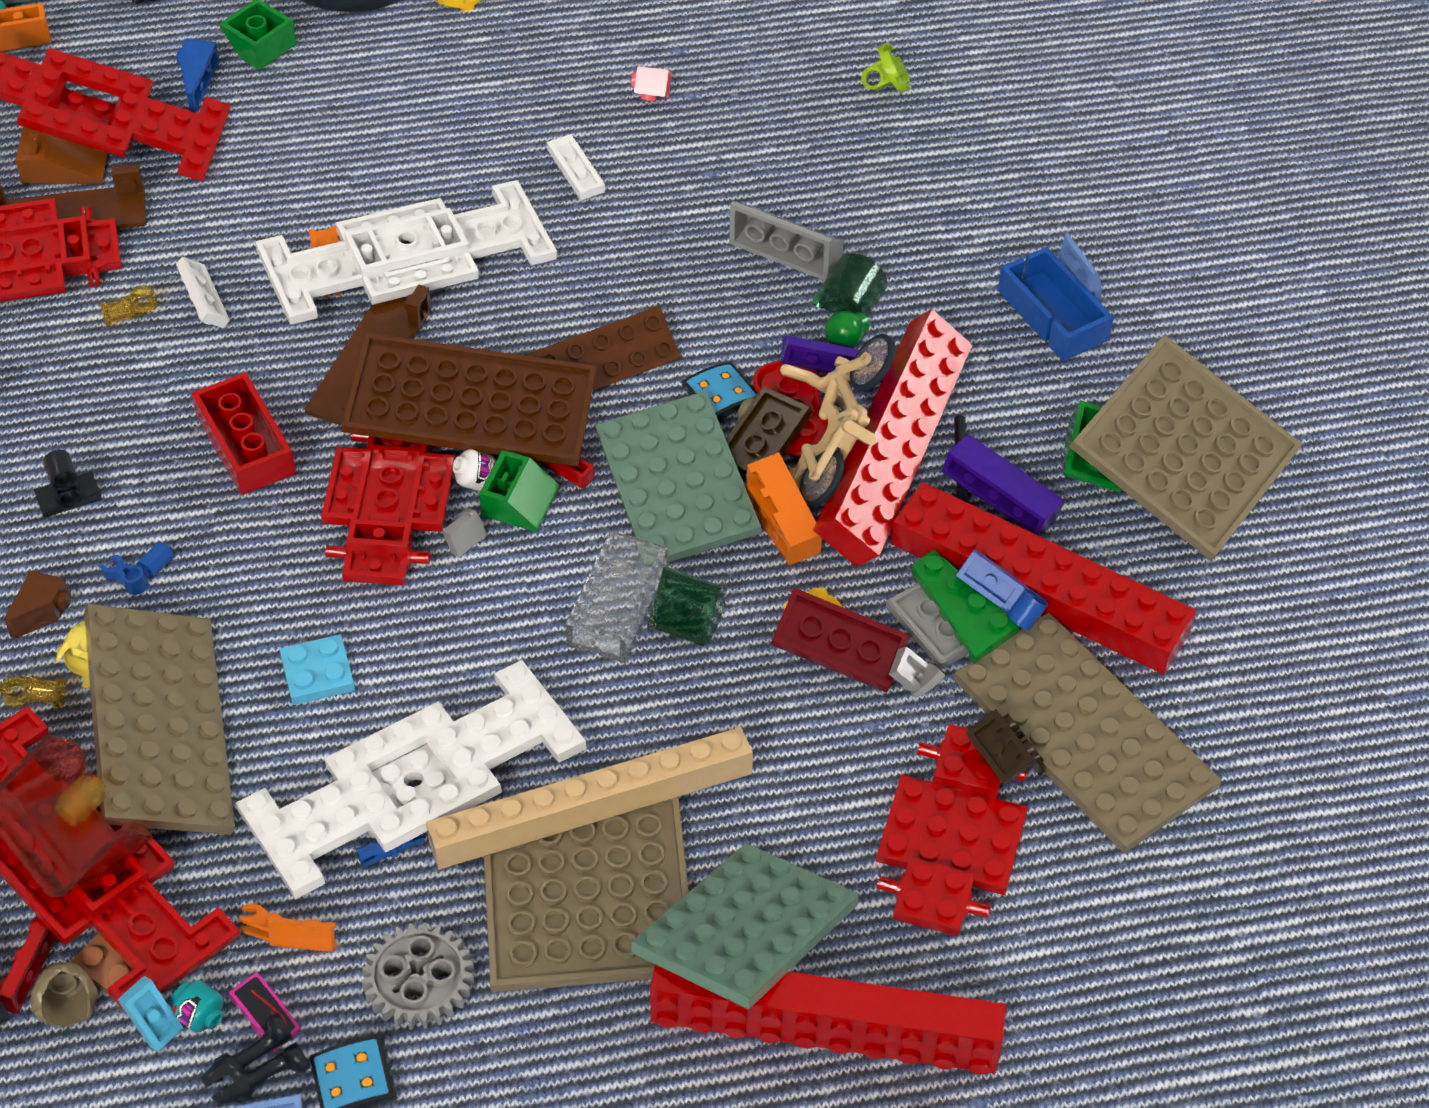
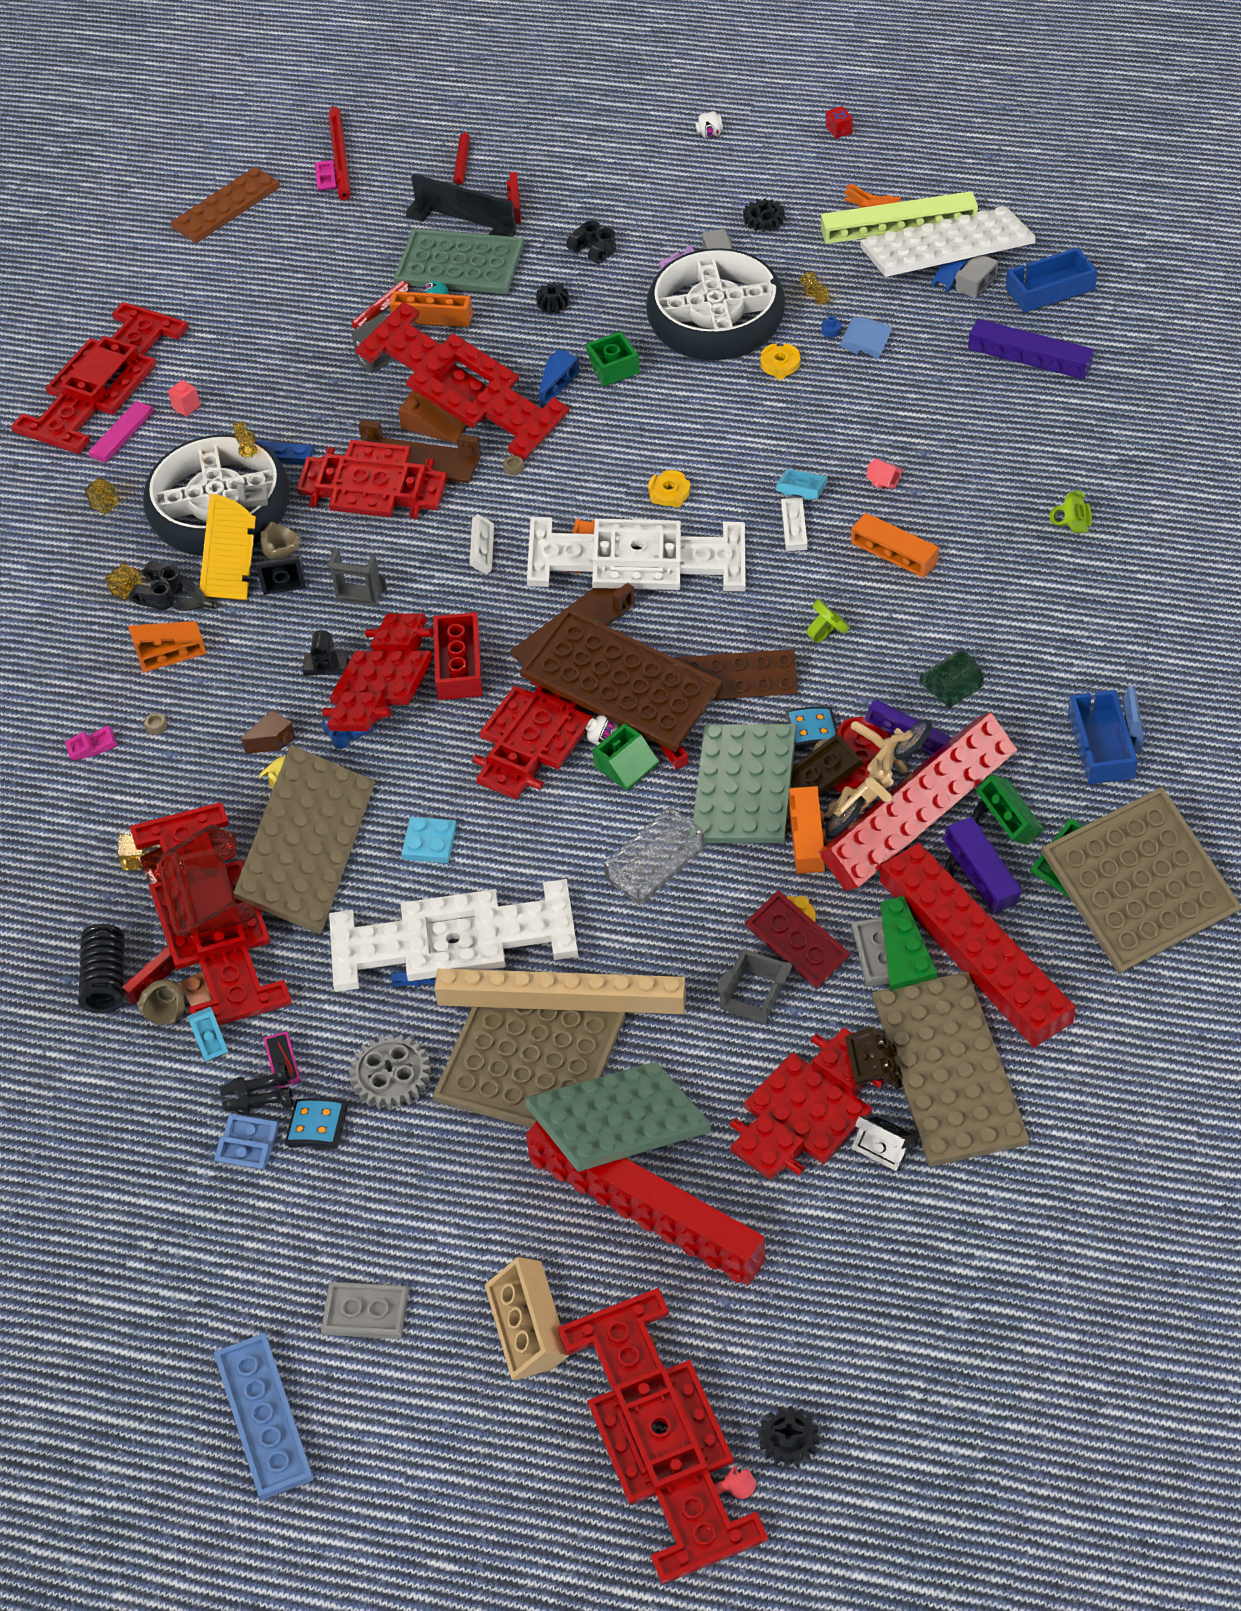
camera: 30 degrees right, 0 degrees up
clear yellow connector [0,675,66,708] -> none
clear yellow brick [55,774,106,825] -> none
clear yellow connector [100,285,158,326] -> none
teal head [171,980,224,1032] -> none
orange arm [239,903,337,952] -> none
light grey tile [442,508,486,557] -> none
clear green brick [647,567,726,646] -> none
light grey slope [729,201,843,282] -> none
green piece [825,311,869,348] -> none
light grey tile [889,646,945,698] -> none
plate [956,549,1048,630] -> none
none -> red piece [322,613,434,732]
none -> dark grey piece [327,548,387,607]
none -> dark tan tile [503,456,524,475]
none -> yellow plate [648,470,690,508]
none -> dark grey piece [717,949,792,1025]
none -> medium azure plate [776,469,828,500]
none -> lime tile [807,599,851,643]
none -> orange brick [851,513,939,578]
none -> bracket [851,1114,920,1172]
none -> green brick [976,774,1044,845]

